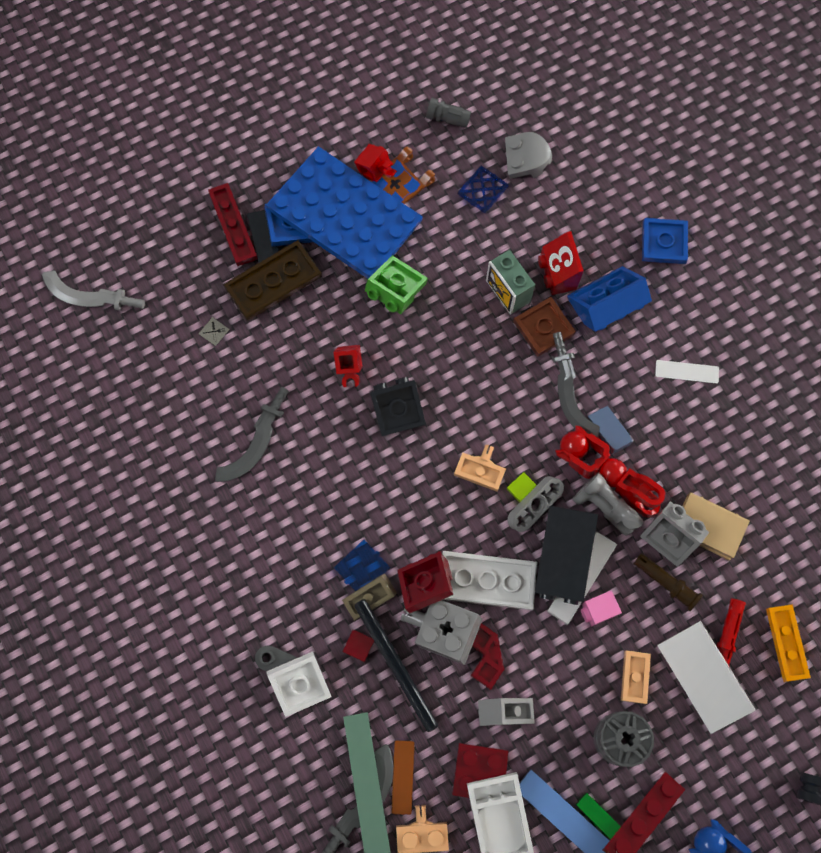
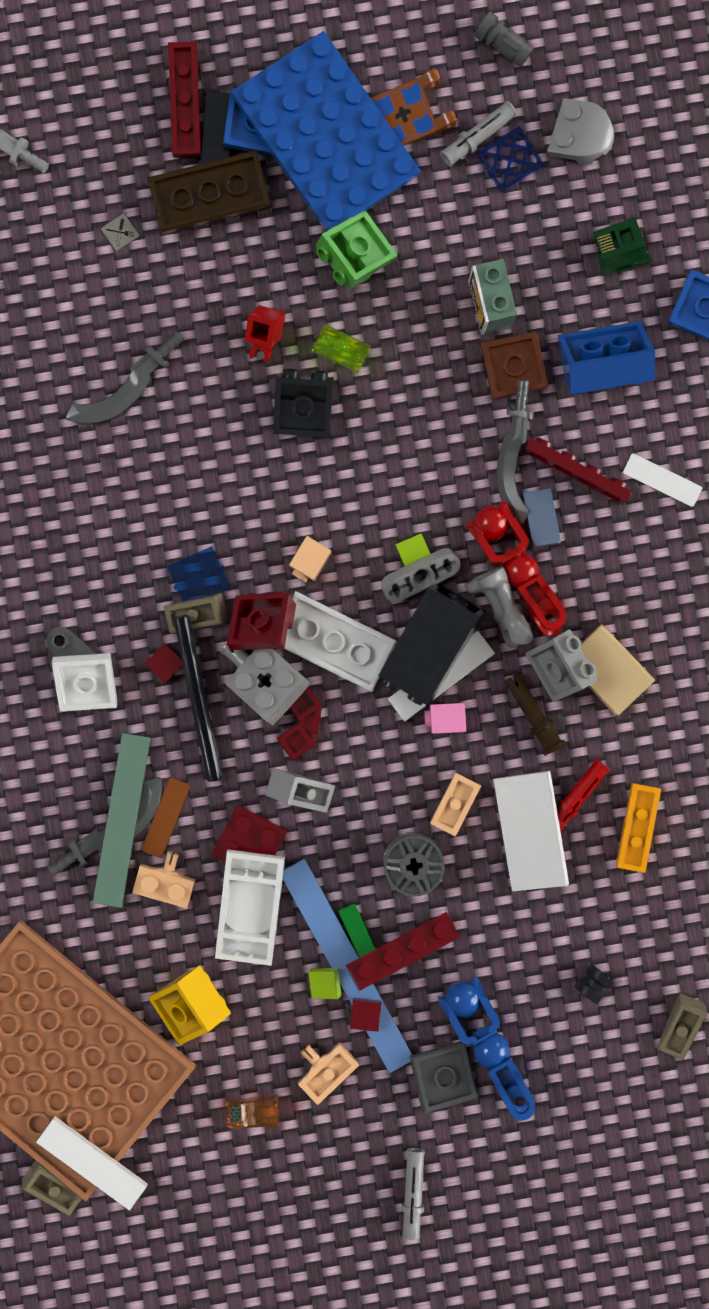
camera: 20 degrees right, 15 degrees up
red brick [354,144,397,182] -> none
light nougat plate [454,445,506,492] -> none
red slope [538,231,584,295] -> none
none -> light nougat brick [289,536,332,583]
none -> clear neon green hips [312,324,371,373]
none -> light grey pin [440,101,517,167]
none -> dark red plate [523,438,632,505]
none -> dark green piece [593,217,652,276]

